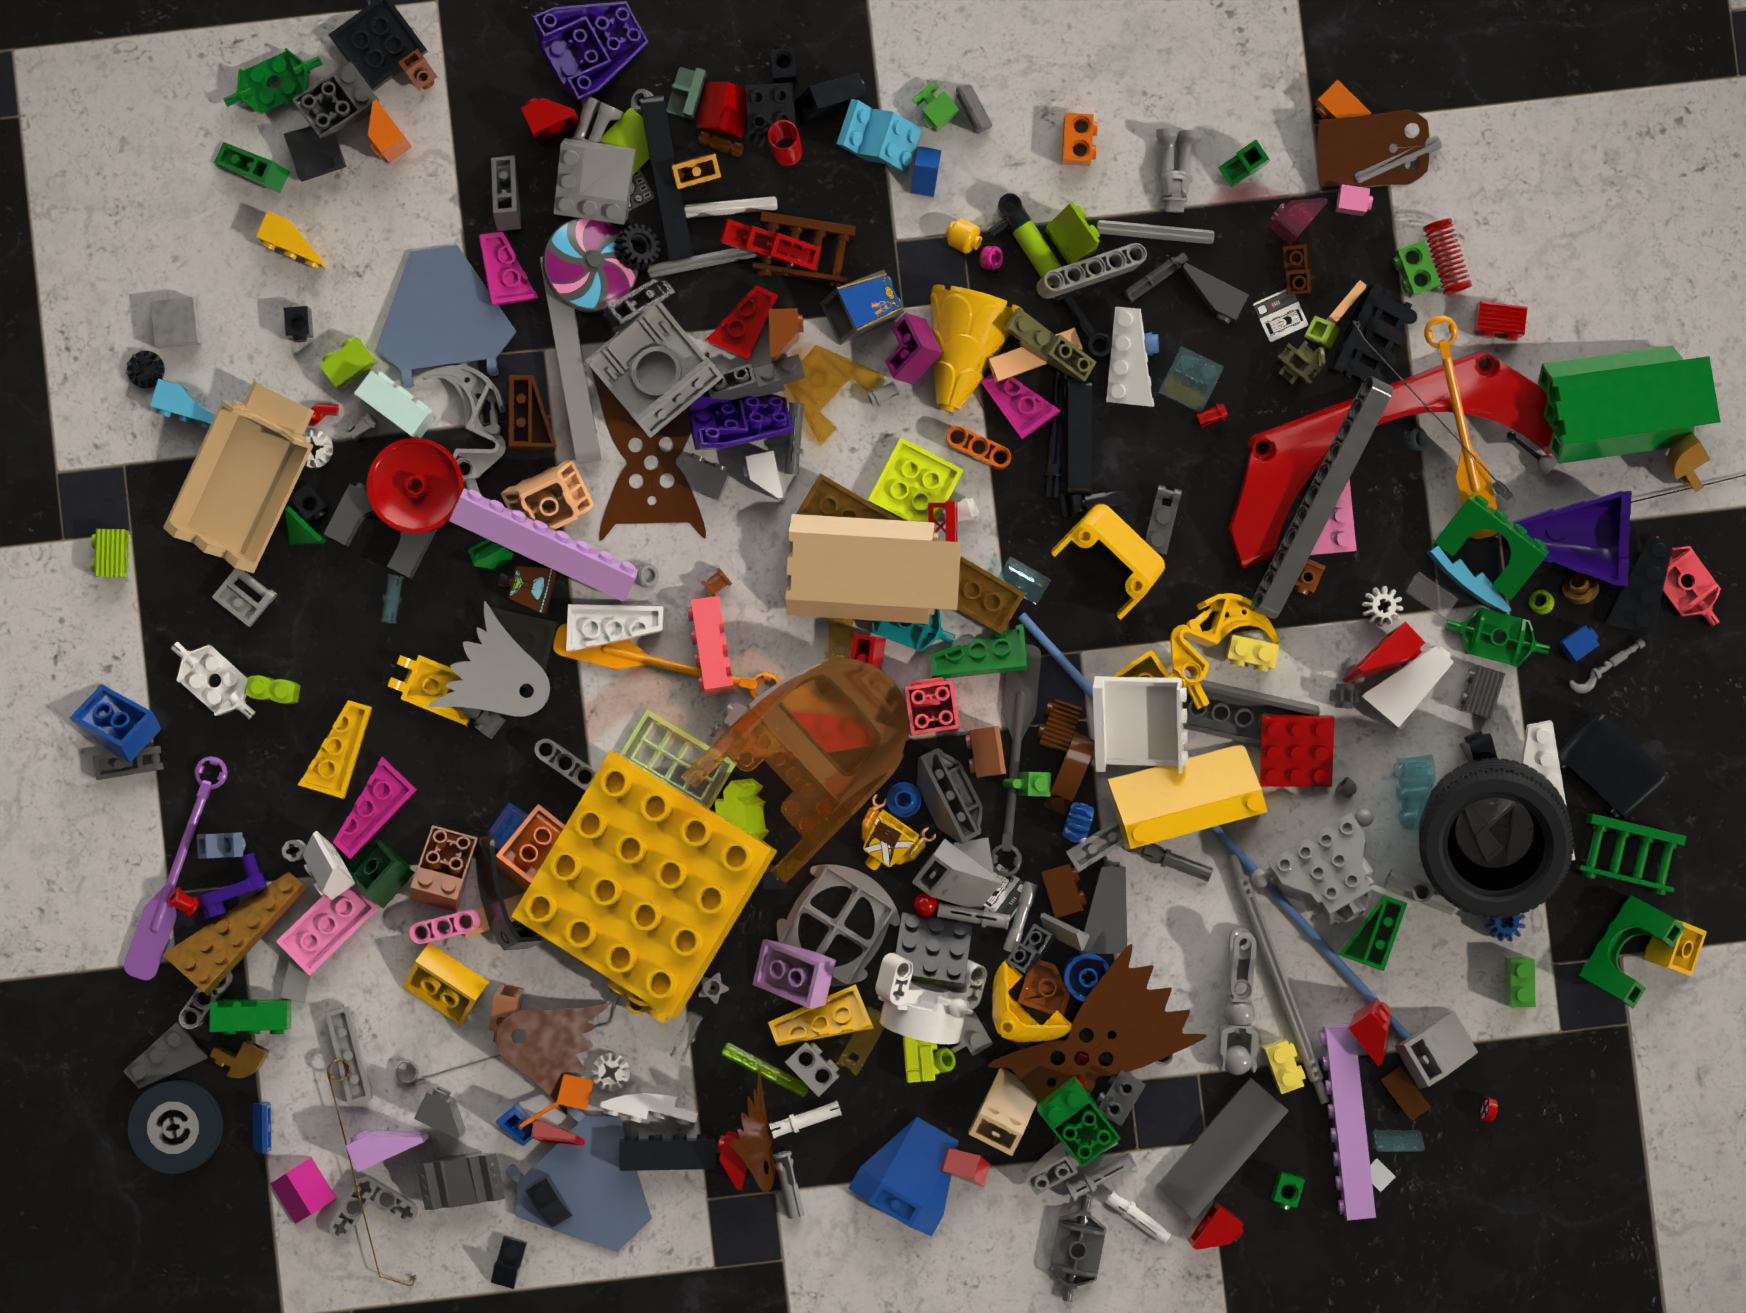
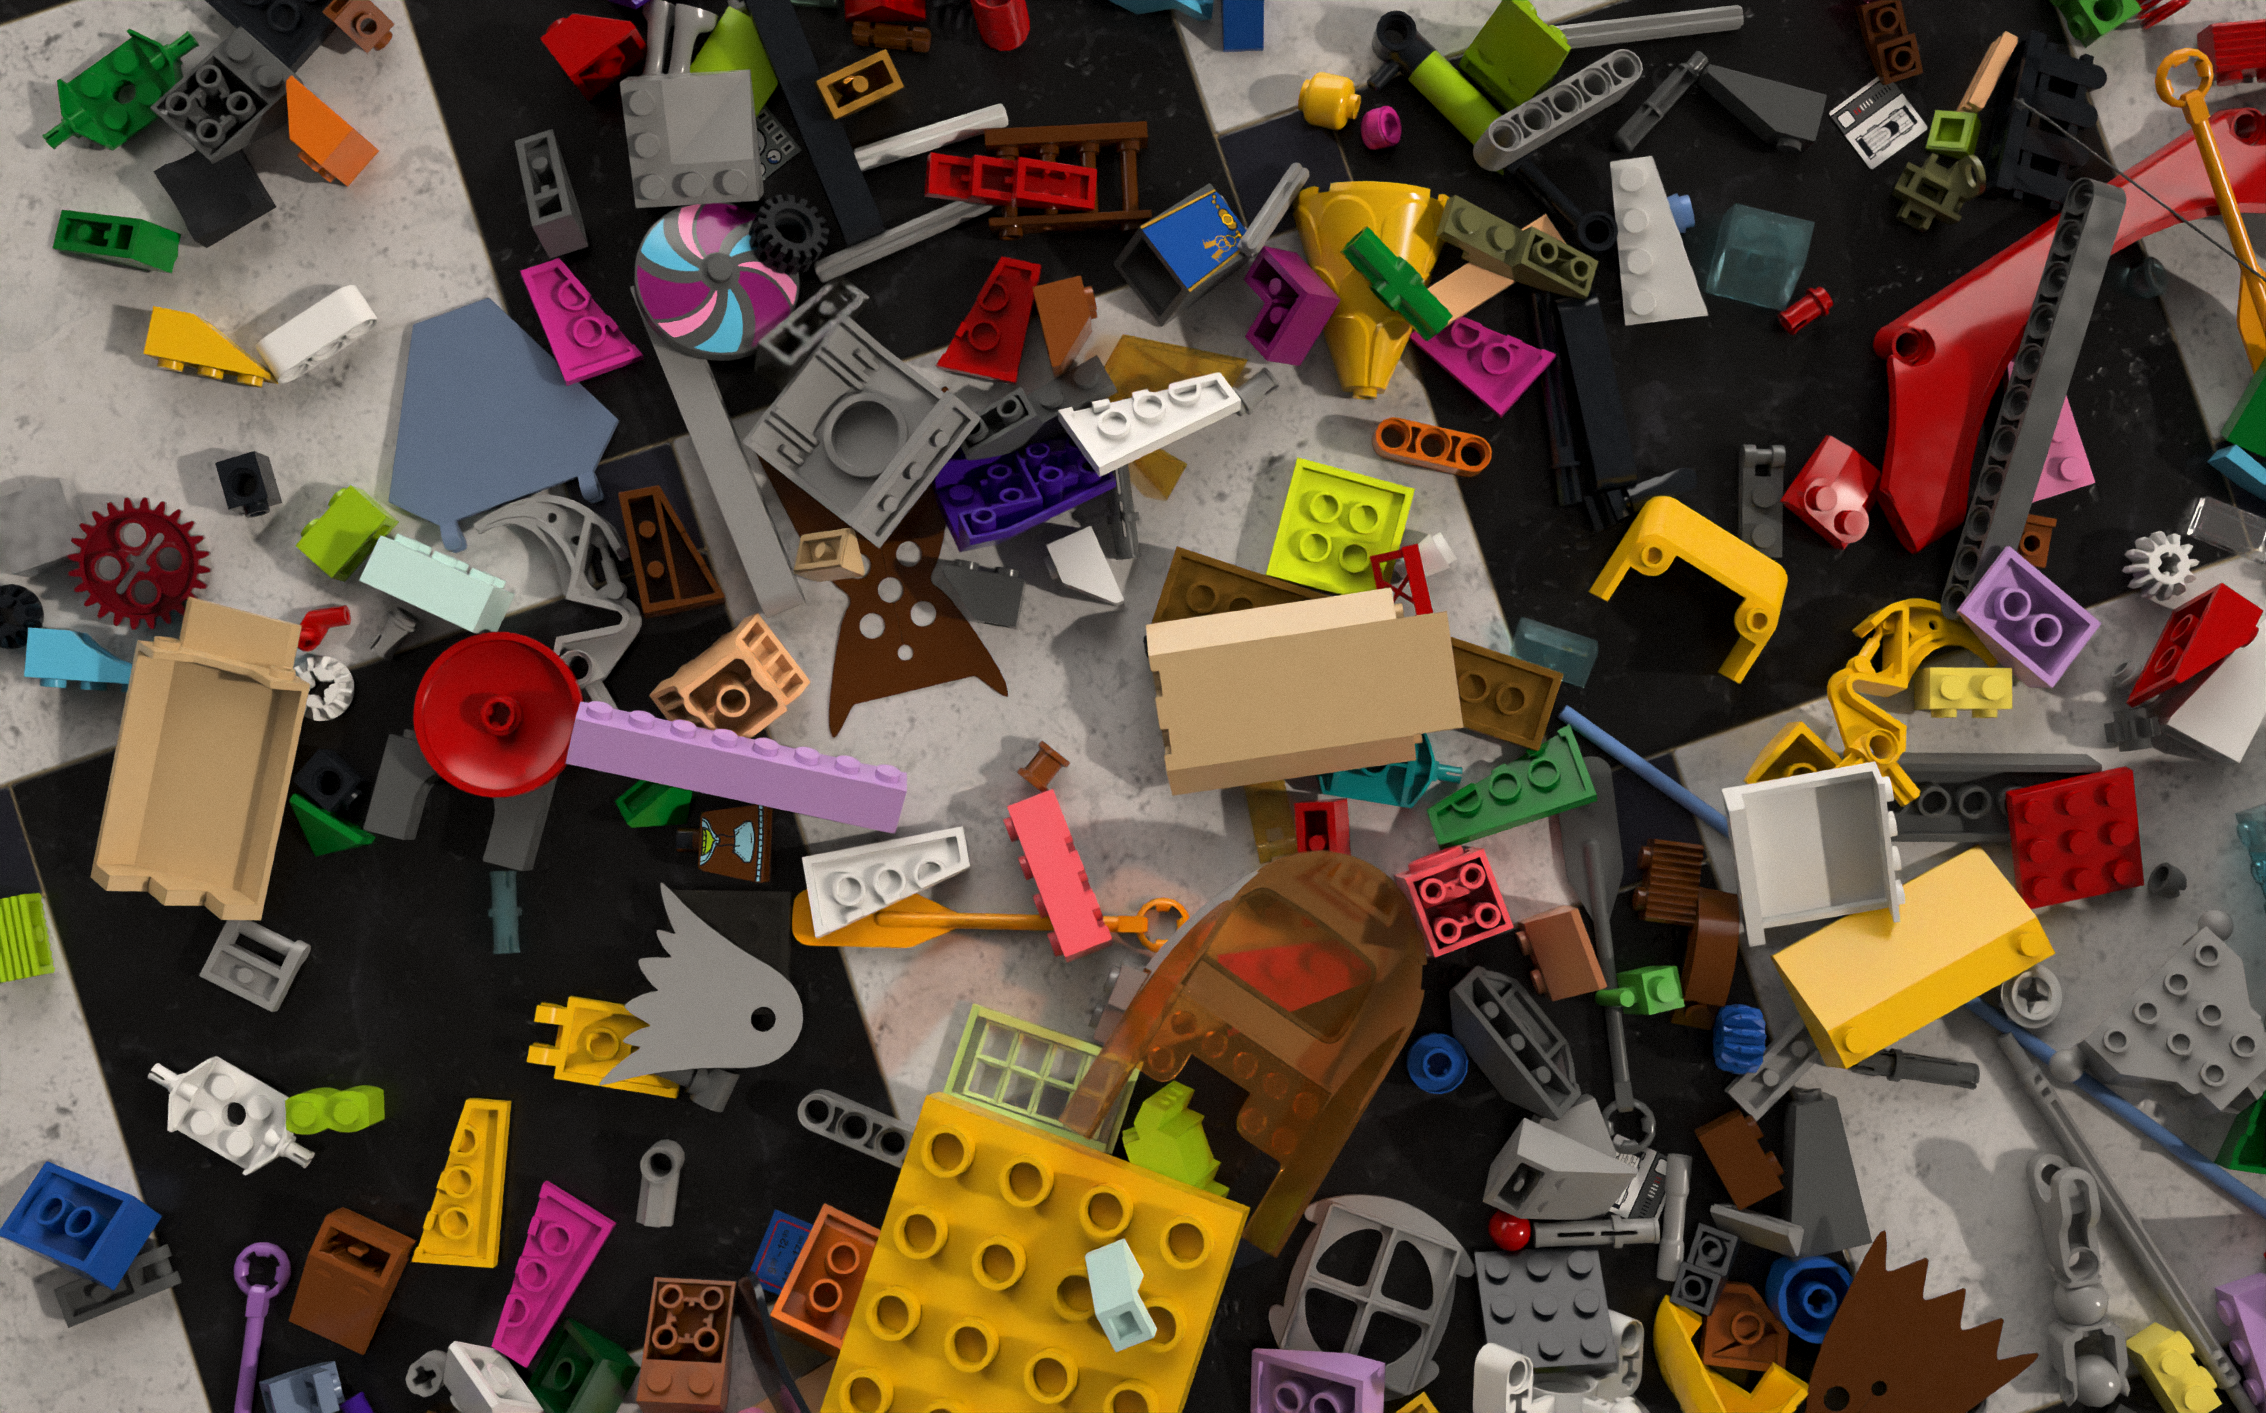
camera: 20 degrees left, 0 degrees up
light grey piece [635,564,659,588] -> none
yellow torso [862,794,936,870] -> none
none -> dark red gear [67,497,212,630]
none -> white beam [256,285,379,384]
none -> dark orange slope [288,1207,417,1355]
none -> light grey piece [636,1139,685,1228]
none -> tan slope [794,528,865,582]
none -> white wing [1058,372,1241,477]
none -> light aqua slope [1085,1238,1157,1352]
none -> light grey axle [1238,163,1310,258]
none -> green piece [1340,226,1453,341]
none -> red slope [1780,435,1882,550]
none -> lavender slope [1956,546,2102,688]
none -> white gear [1996,964,2062,1028]

